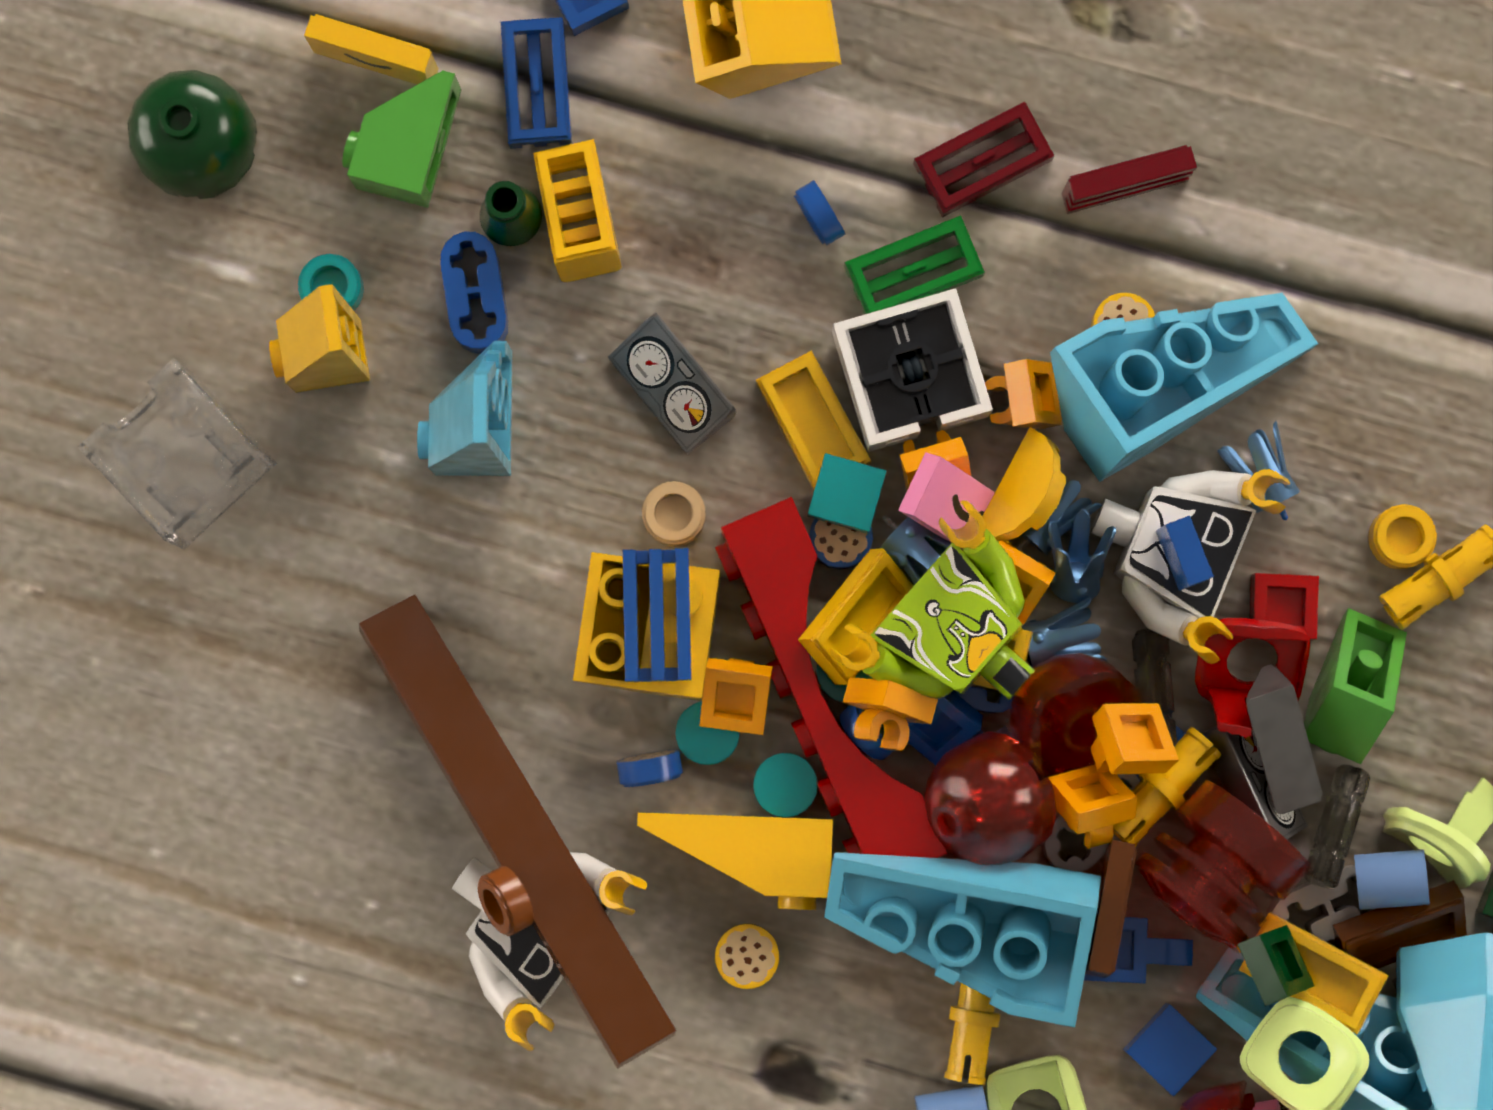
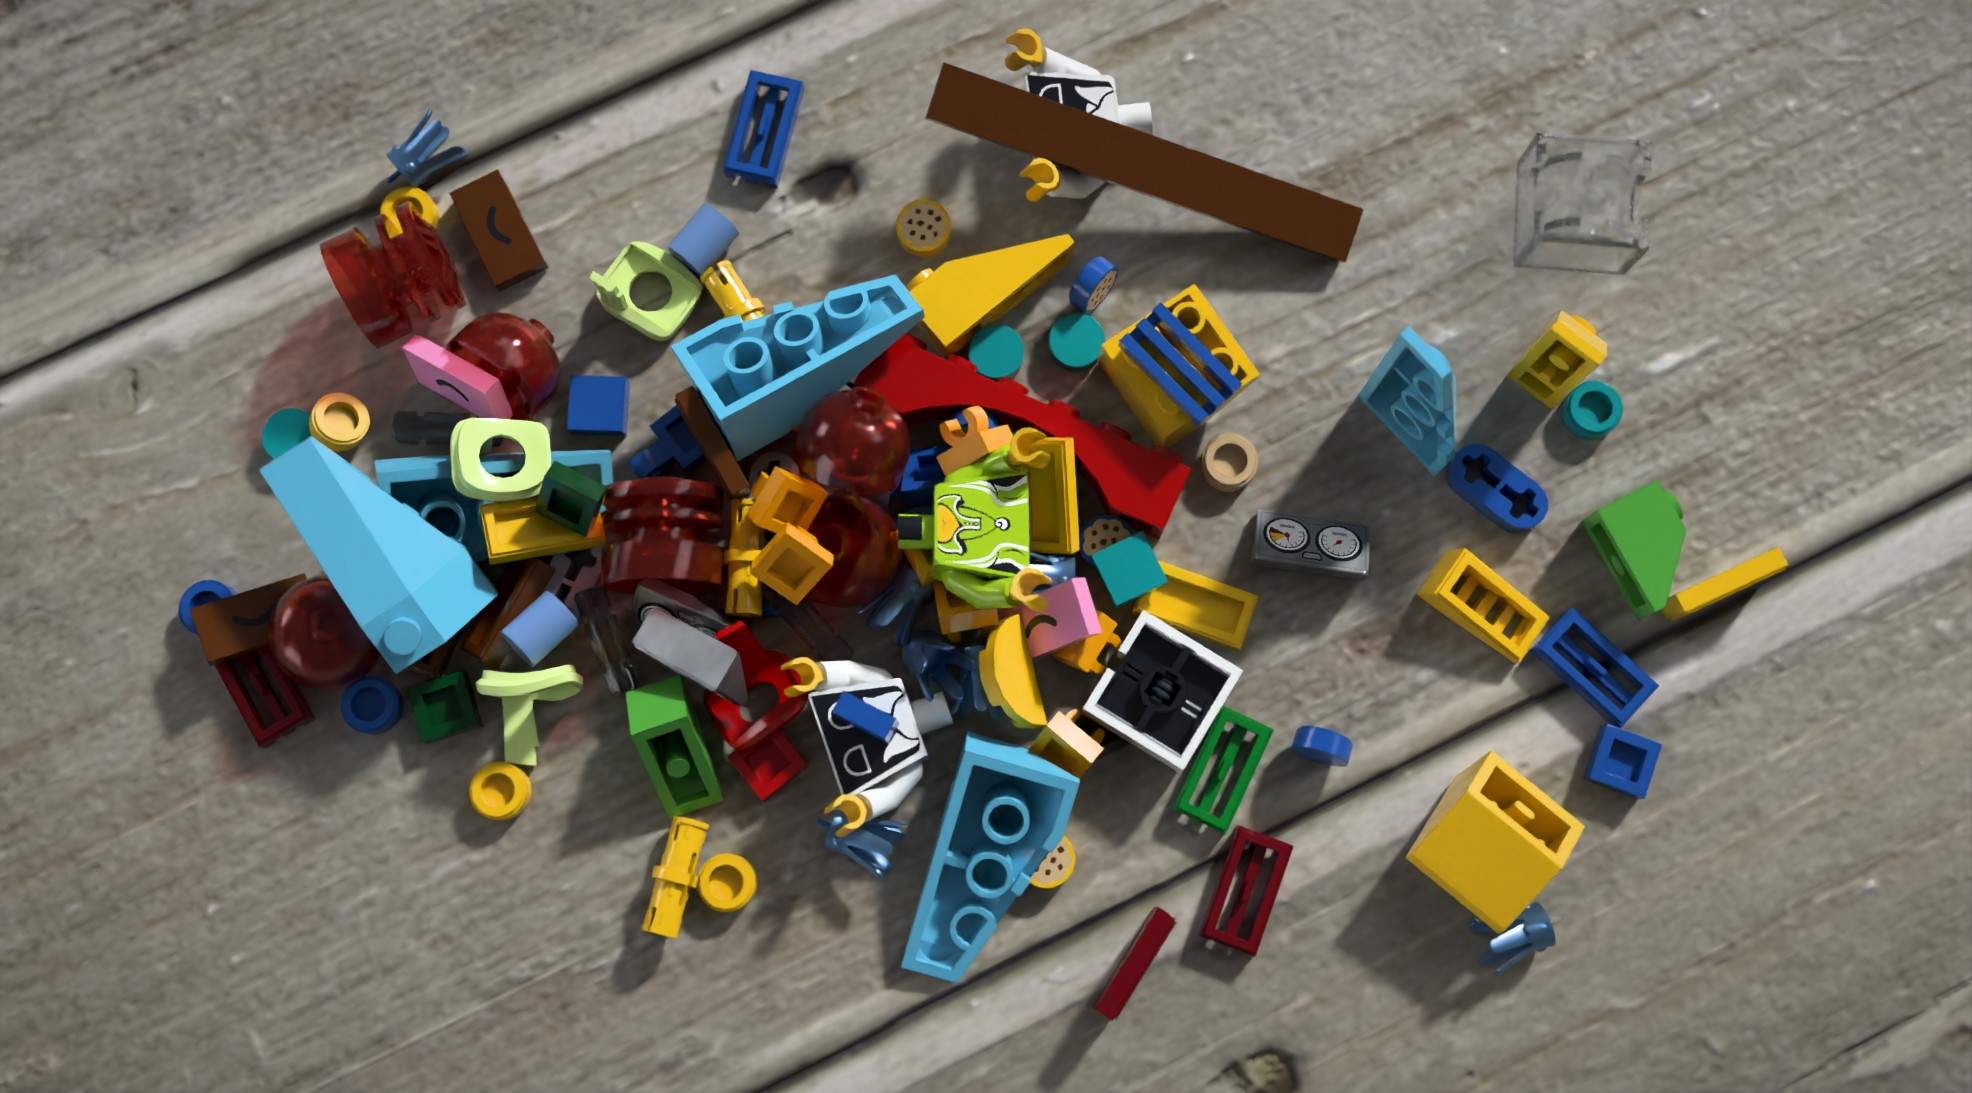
camera: 140 degrees right, 5 degrees down
dark green cylinder [128,70,257,199] -> none
dark orange tile [478,866,534,936] -> none
dark green cone [480,181,542,246] -> none
light orange tile [699,658,773,735] -> none

